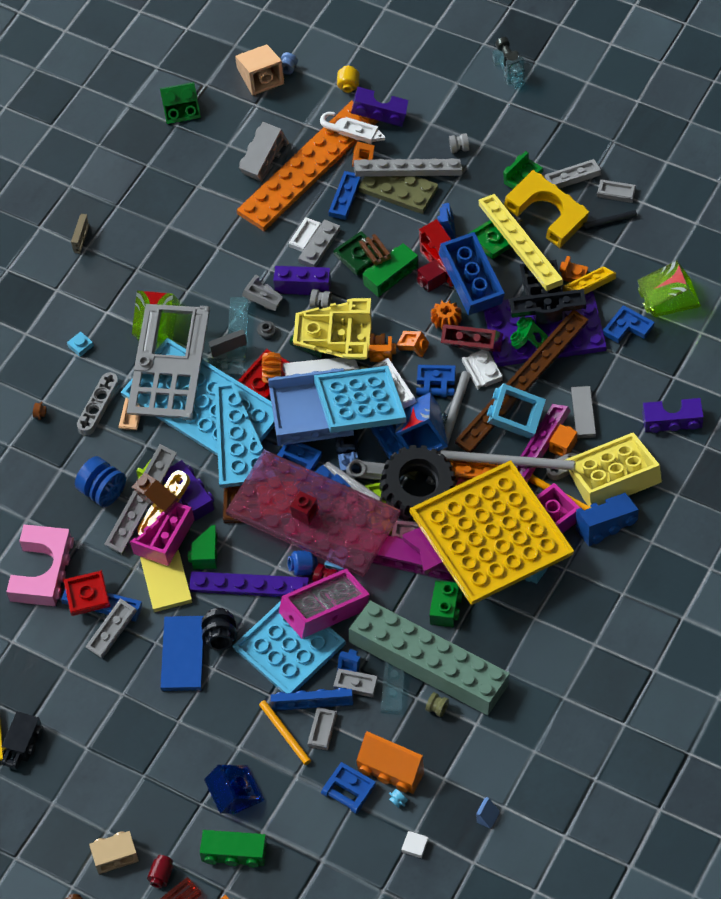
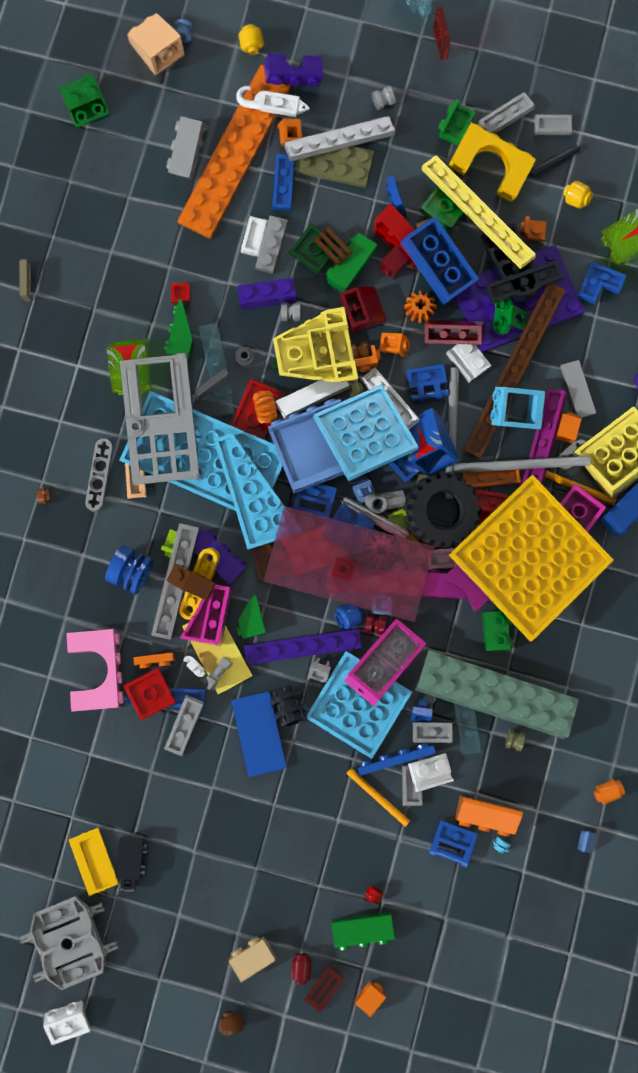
camera: 15 degrees left, 25 degrees up
medium azure plate [67,332,94,357] -> none
clear blue slope [204,765,264,814] -> none
light grey wing [242,275,283,311] -> none
white tile [401,831,428,859] -> none
yellow tile [563,266,616,294] -> none
none -> orange plate [133,653,175,669]
none -> green slope [164,299,194,363]
none -> red plate [171,283,190,303]
none -> white piece [184,656,206,677]
none -> light grey piece [206,657,233,690]
none -> light grey tile [308,658,331,684]
none -> dark red slope [340,287,387,334]
none -> red plate [364,885,383,904]
none -> white plate [408,753,454,792]
none -> clear red tile [433,7,451,60]
none -> yellow head [563,181,593,209]
none -> orange brick [593,779,625,805]

